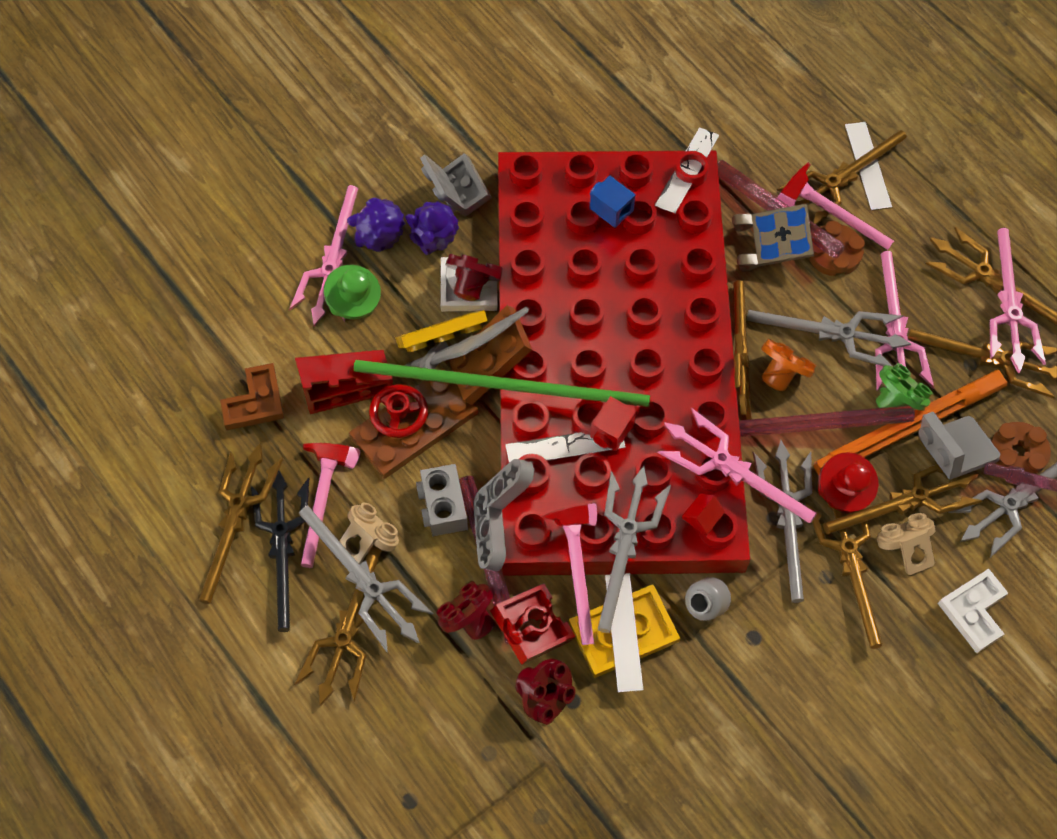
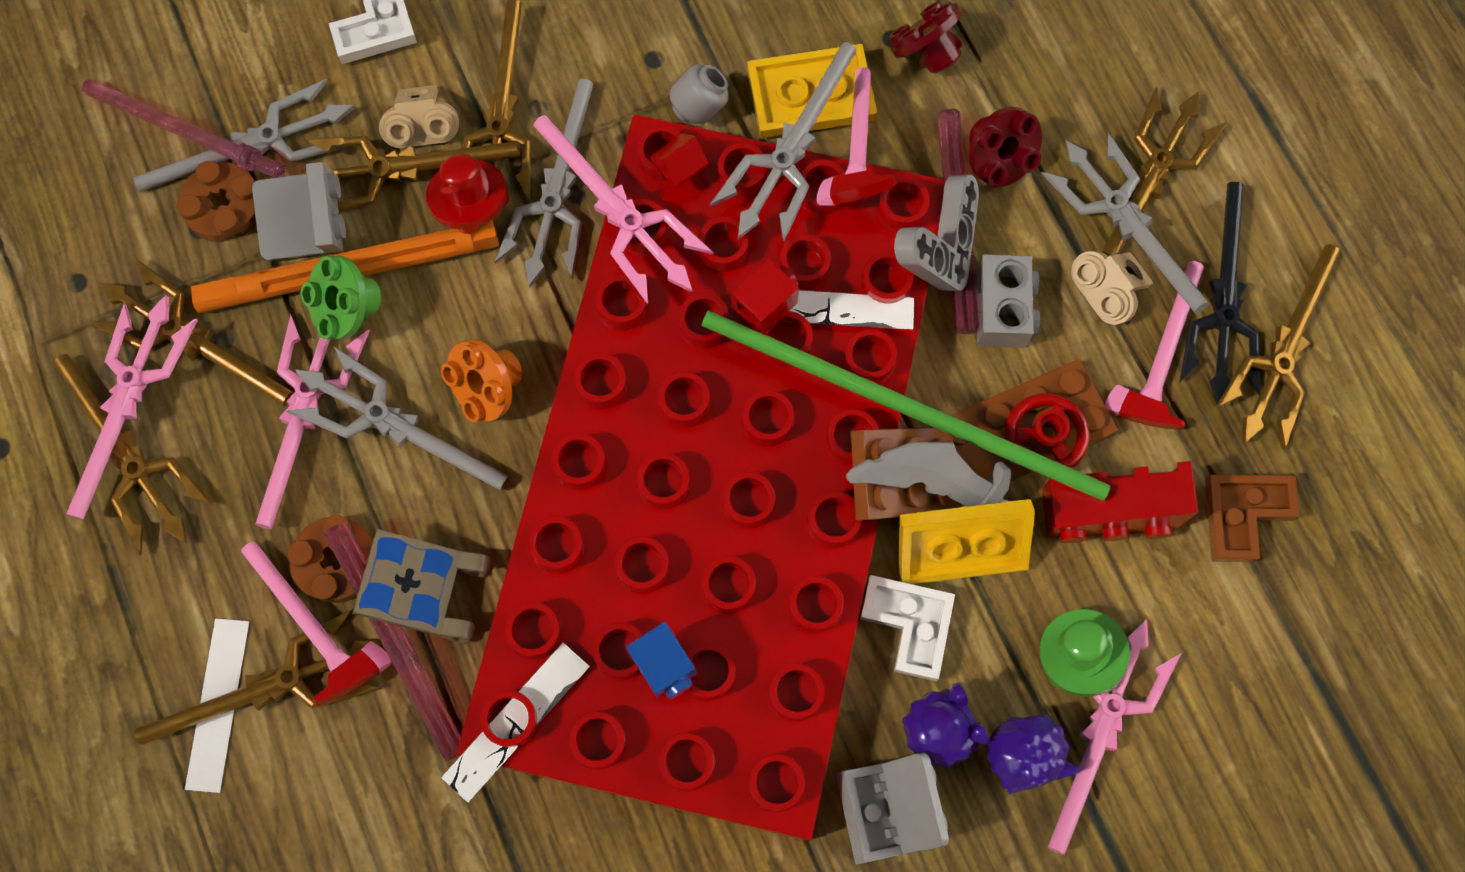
camera: 165 degrees left, 10 degrees up
dark red plate [445,254,503,301] -> none
red brick [490,583,576,665] -> none
white sticker [605,573,643,692] -> none
pearl gold piece [733,280,752,421] -> none
clear pink axle [739,406,915,437] -> none

